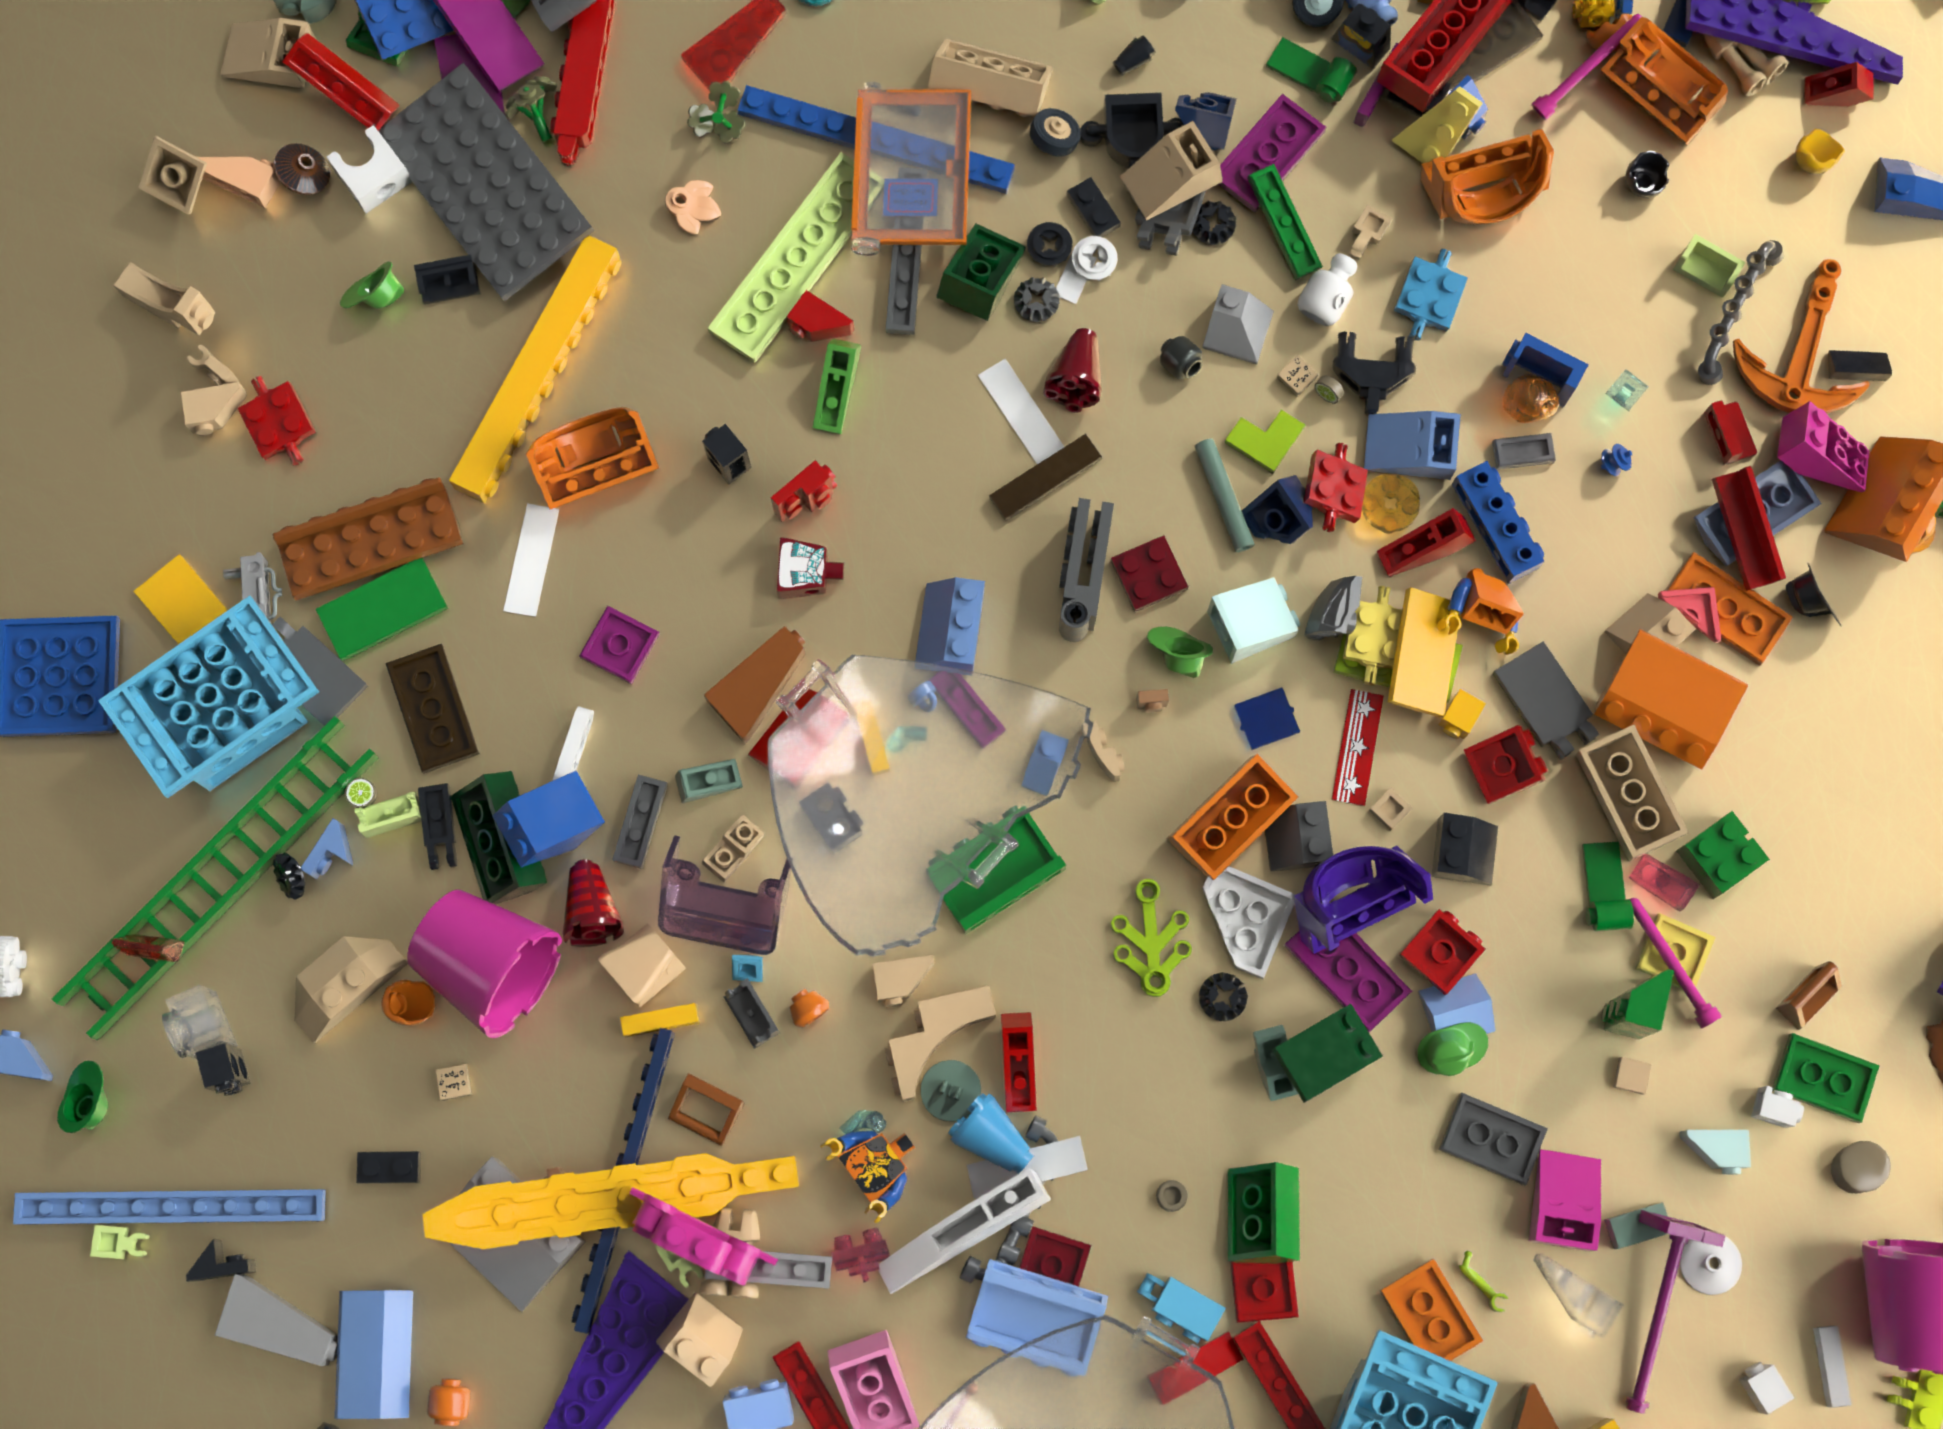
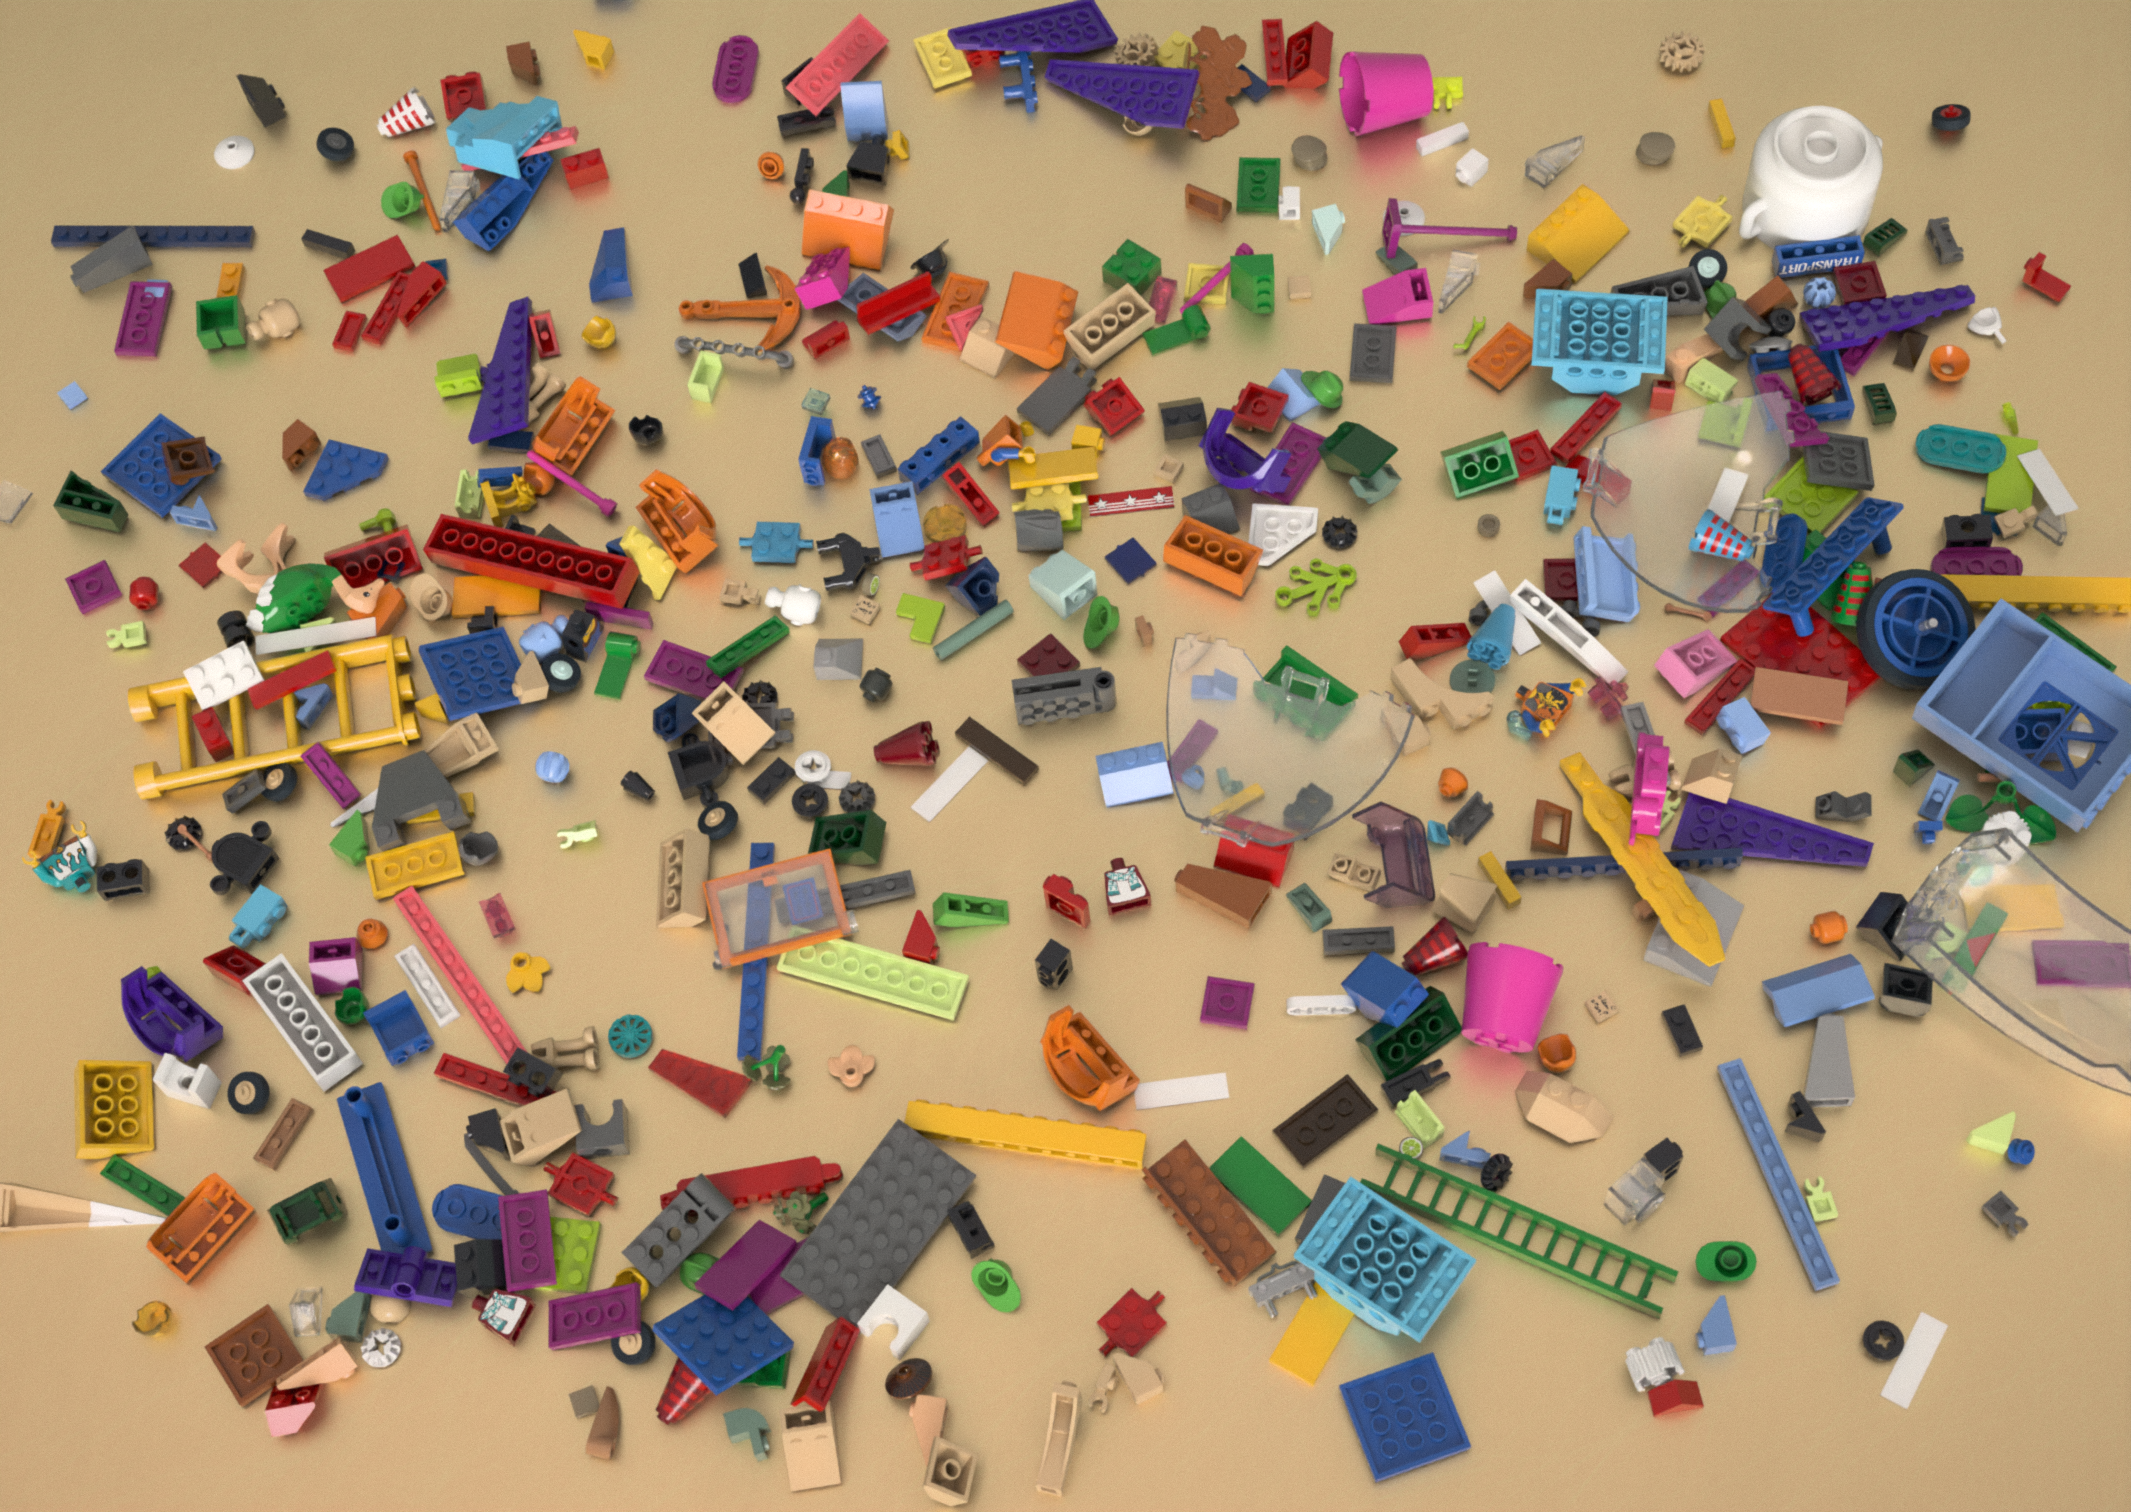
camera: 100 degrees left, 15 degrees down
clear red slope [112,934,184,962] -> none

